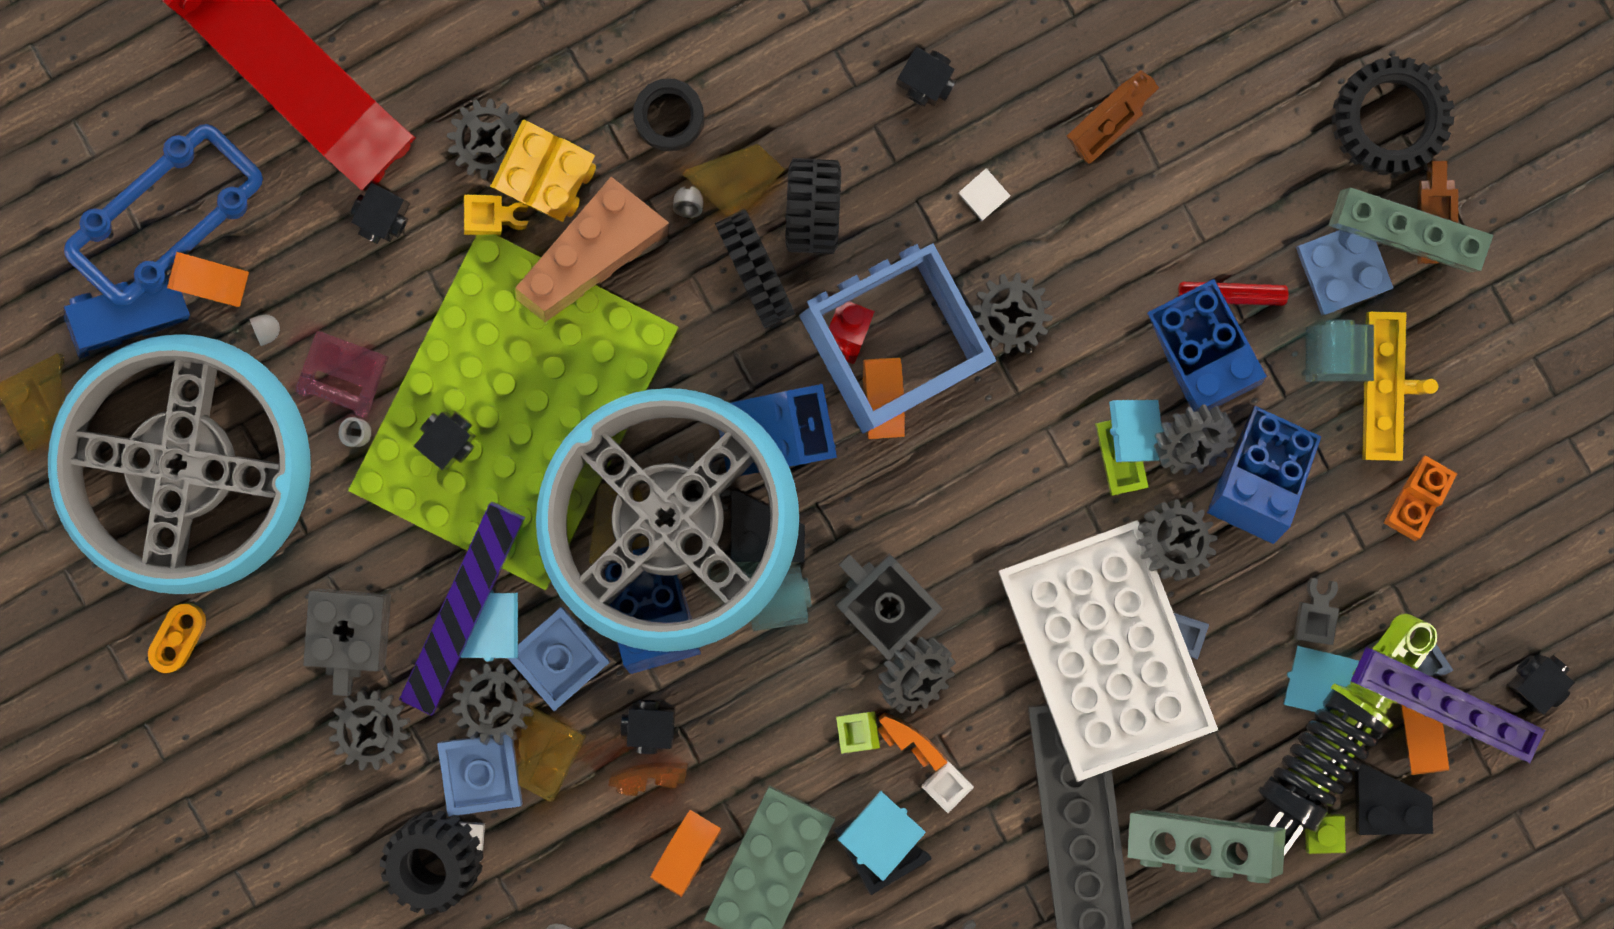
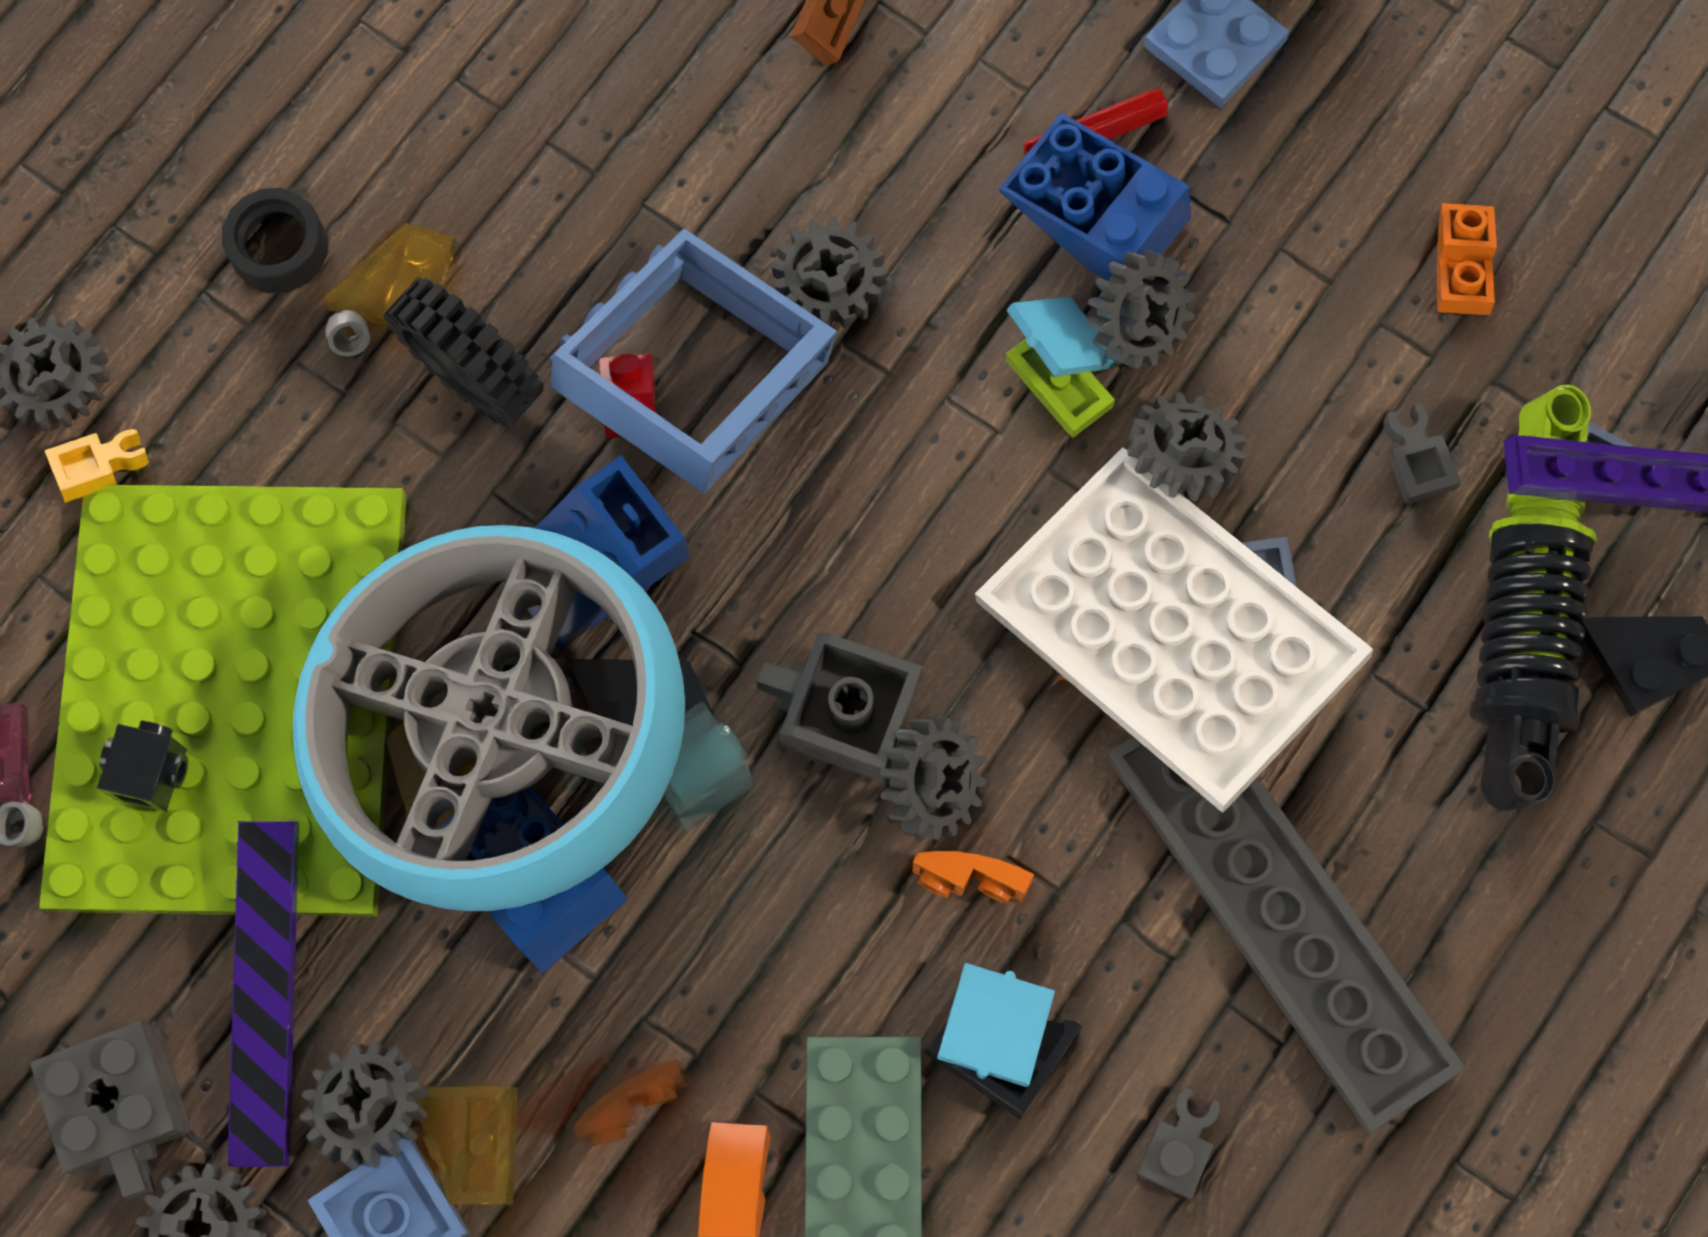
camera: 30 degrees left, 15 degrees down
medium azure piece [461,590,518,662] -> none
yellow plate [490,120,596,222] -> none
medium blue plate [508,606,611,711] -> none
nougat wedge [515,177,669,322] -> none
black brick [621,700,675,754] -> none
black tyre [785,158,841,254] -> none
lime plate [836,711,880,754] -> none
orange slope [863,358,905,439] -> none
black brick [896,46,956,107] -> none
white tile [921,760,974,813] -> none
white tile [958,168,1010,221] -> none
sand green brick [1127,809,1286,883] -> none
blue slope [1207,406,1321,544] -> none
medium azure piece [1283,646,1359,712] -> none
lime plate [1305,814,1346,854] -> none
clear light blue head [1306,320,1374,382] -> none
yellow plate [1362,312,1438,461] -> none
orange slope [1400,704,1449,775] -> none

